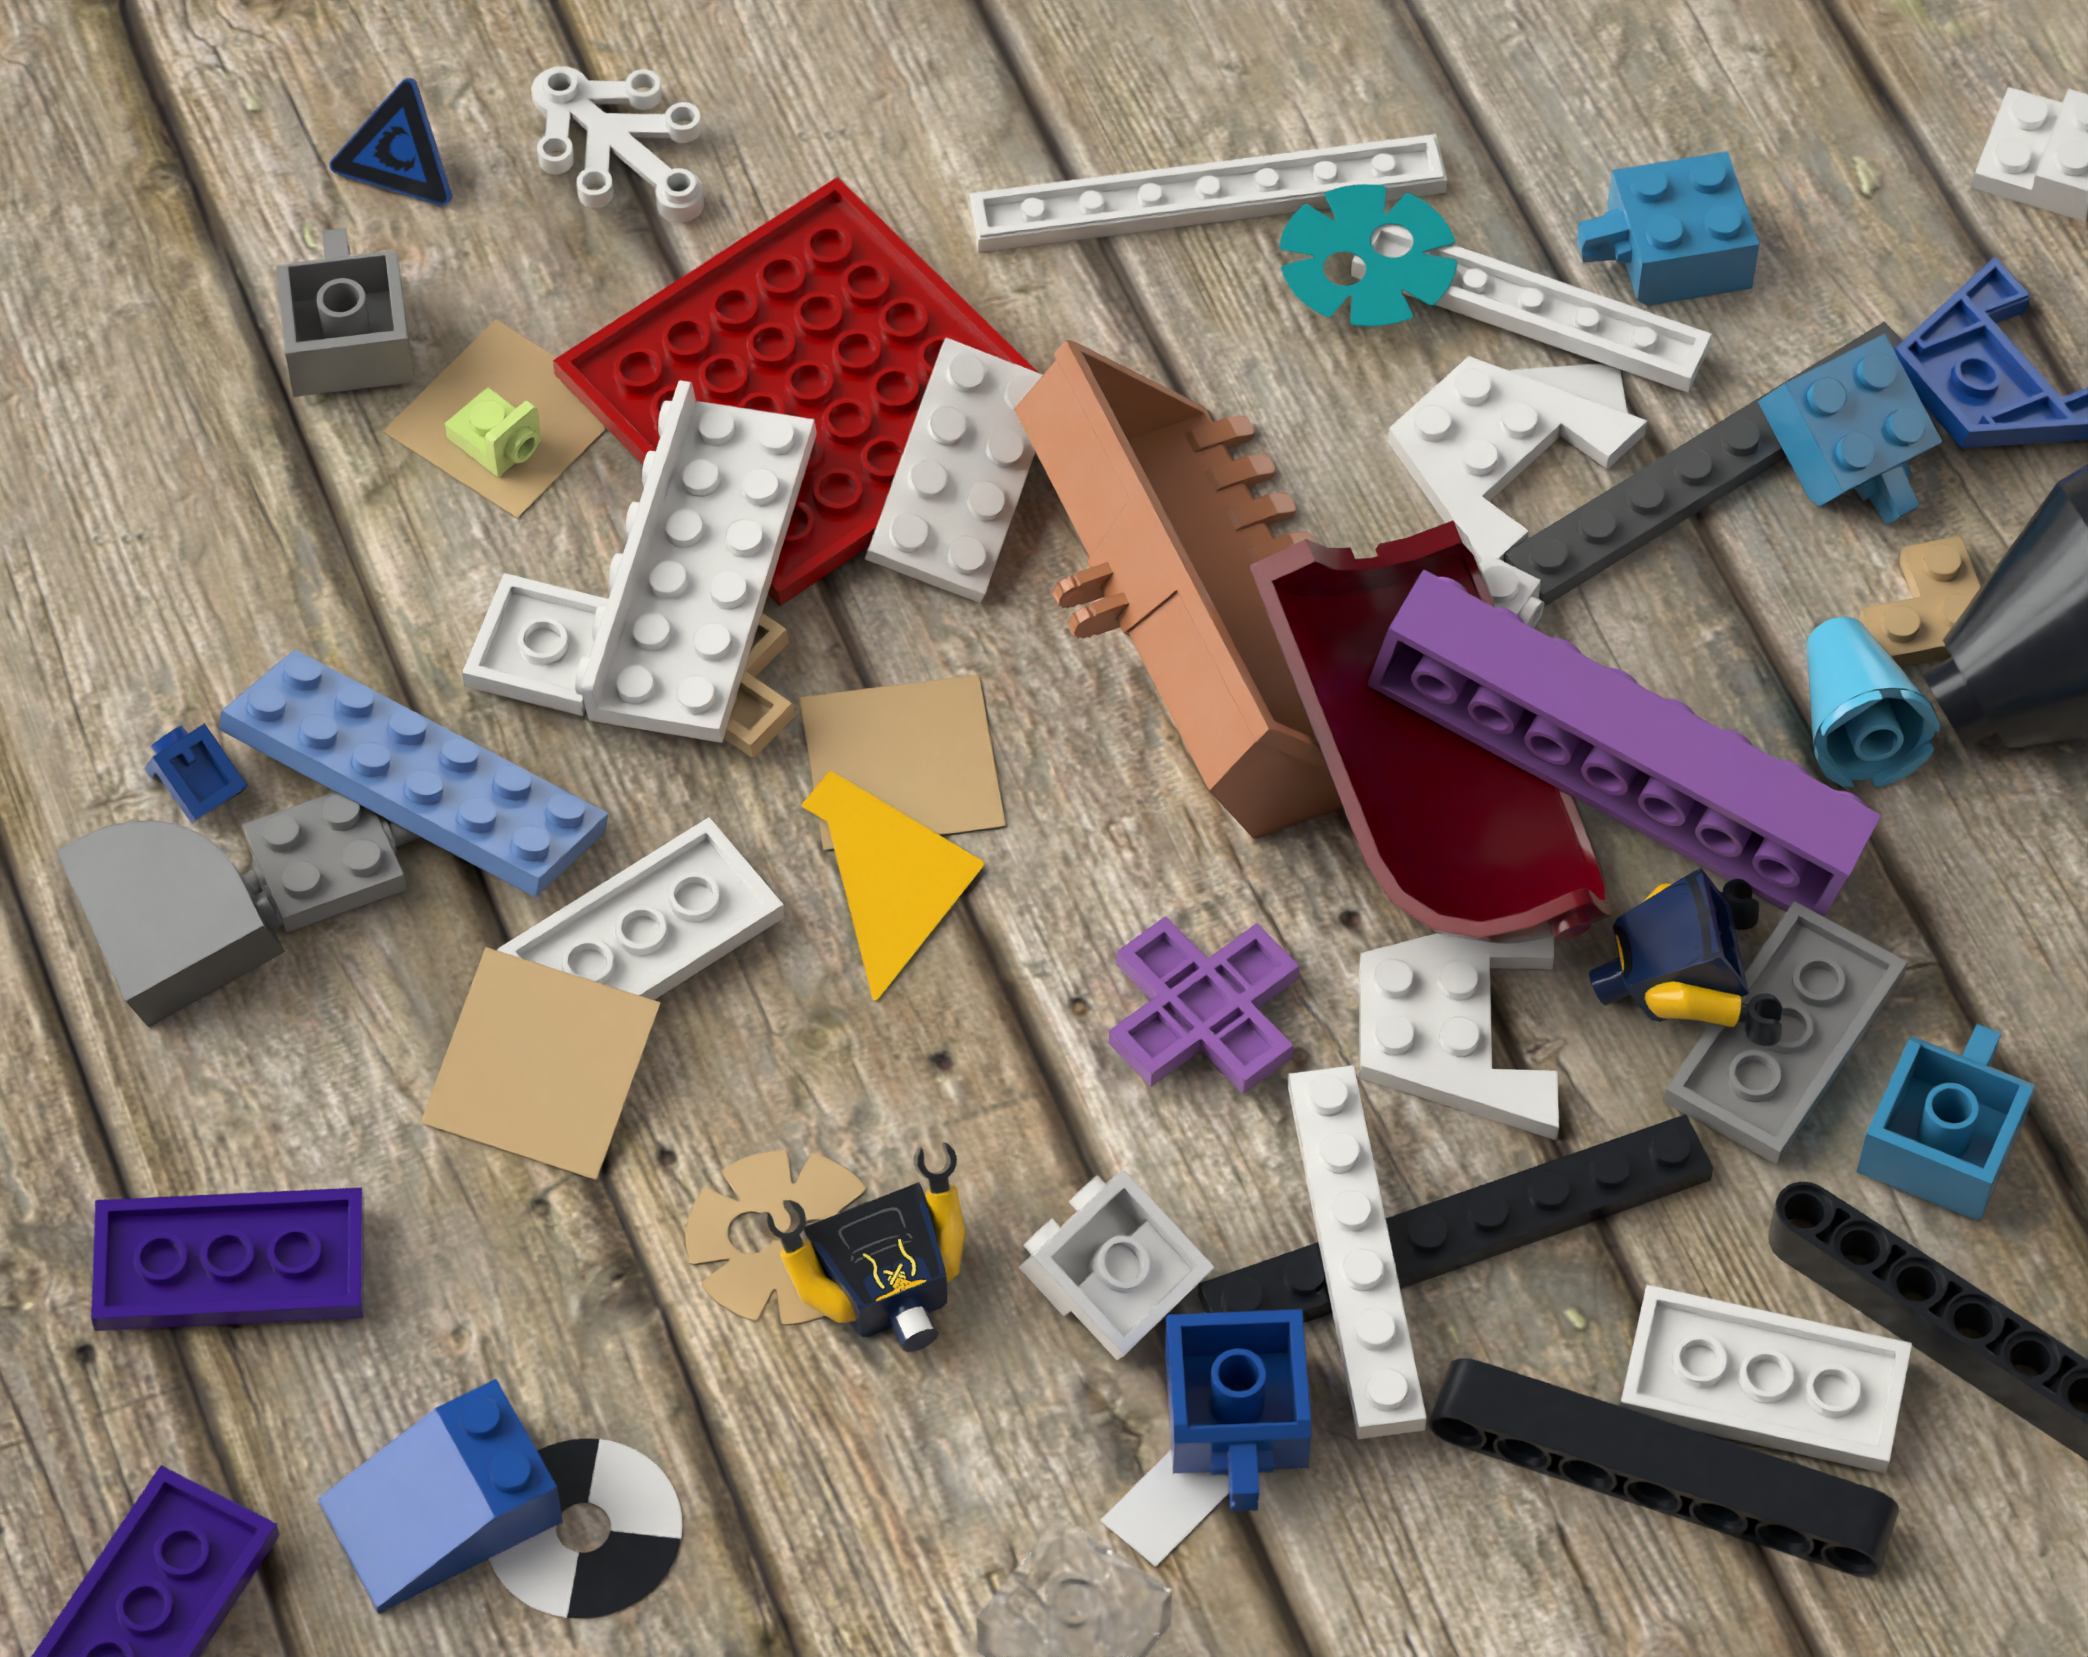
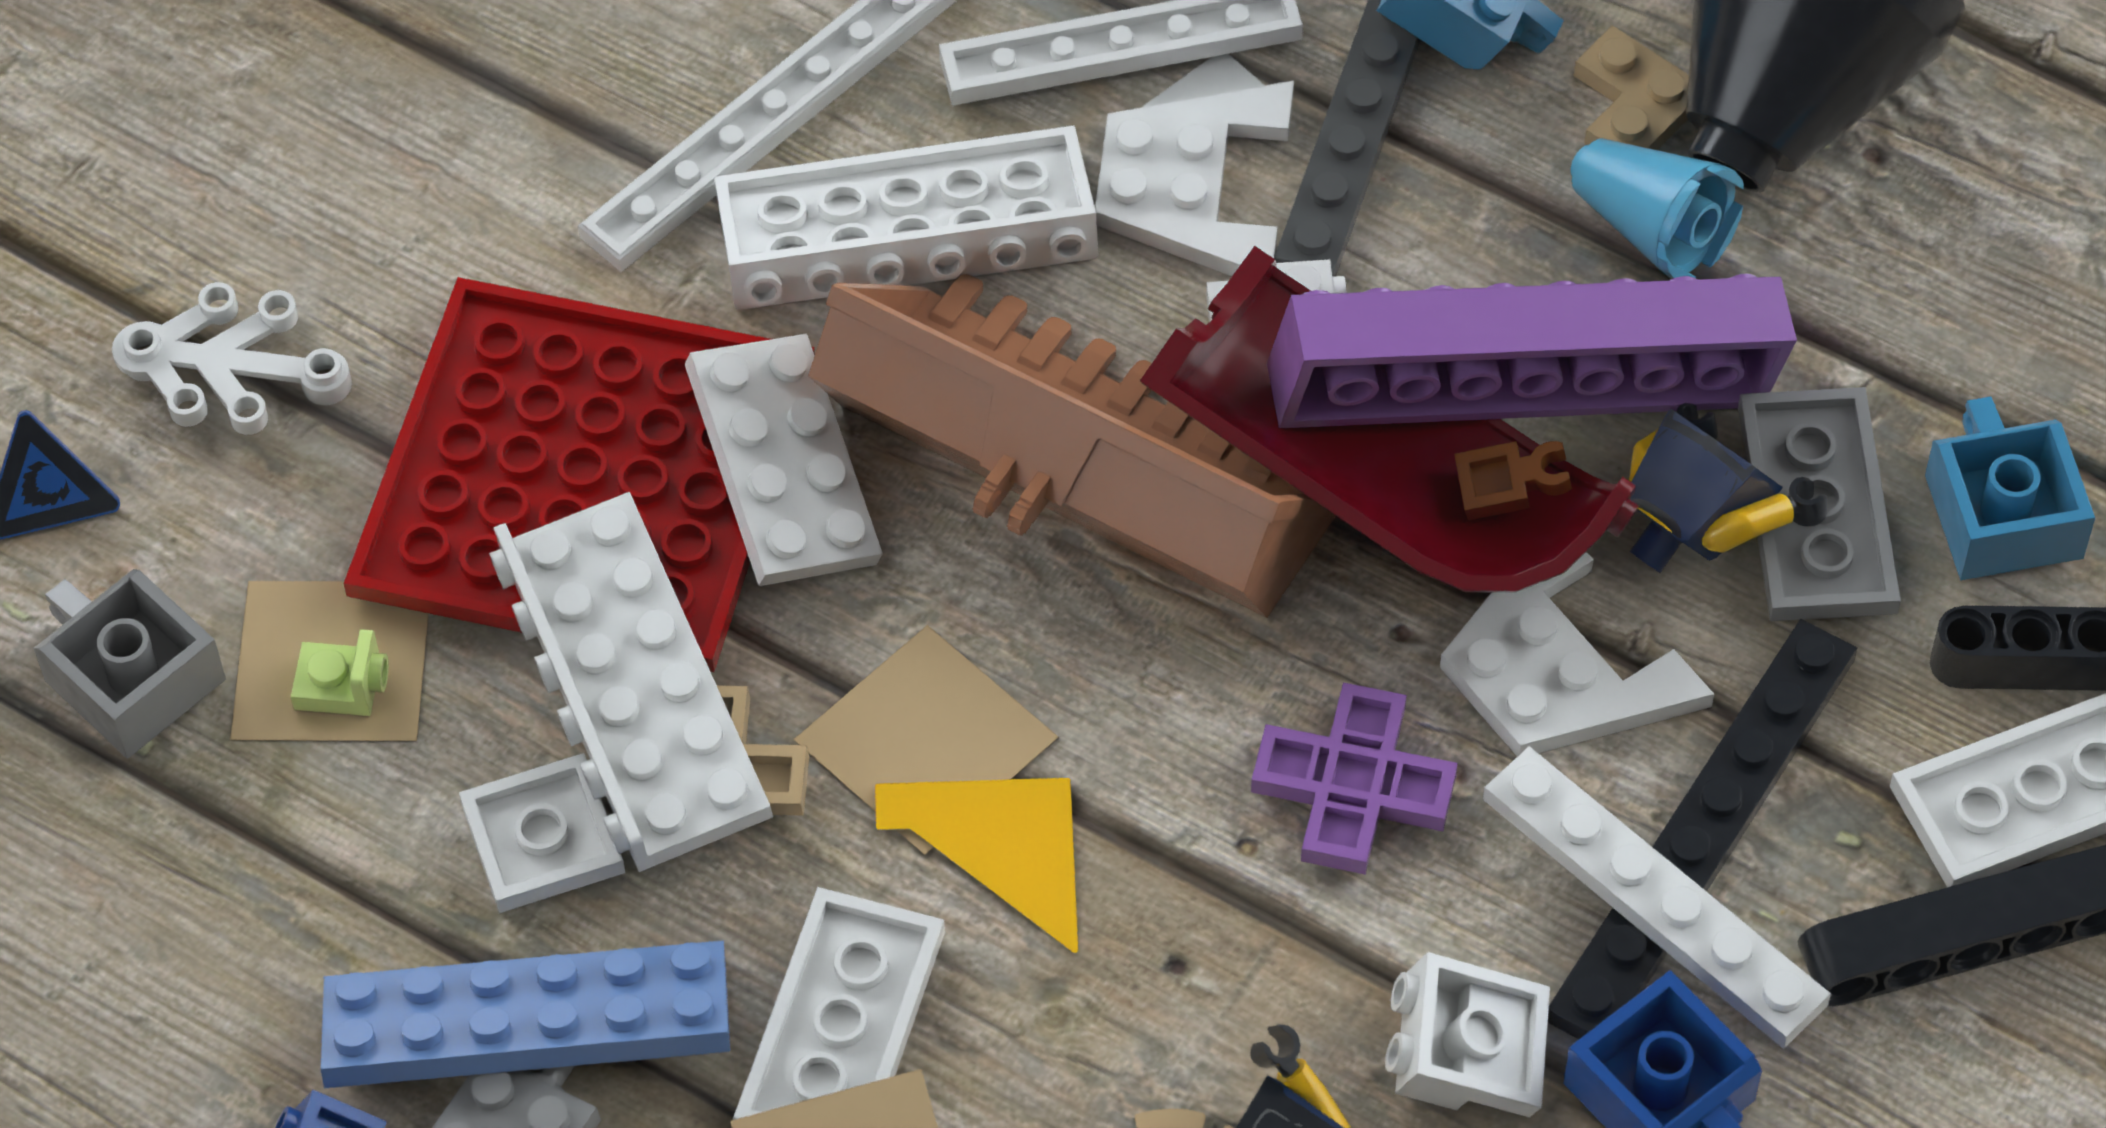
camera: 35 degrees left, 0 degrees up
teal piece [1279,184,1457,327] -> none
none -> white bracket [714,126,1098,310]
none -> dark orange plate [1454,441,1572,521]

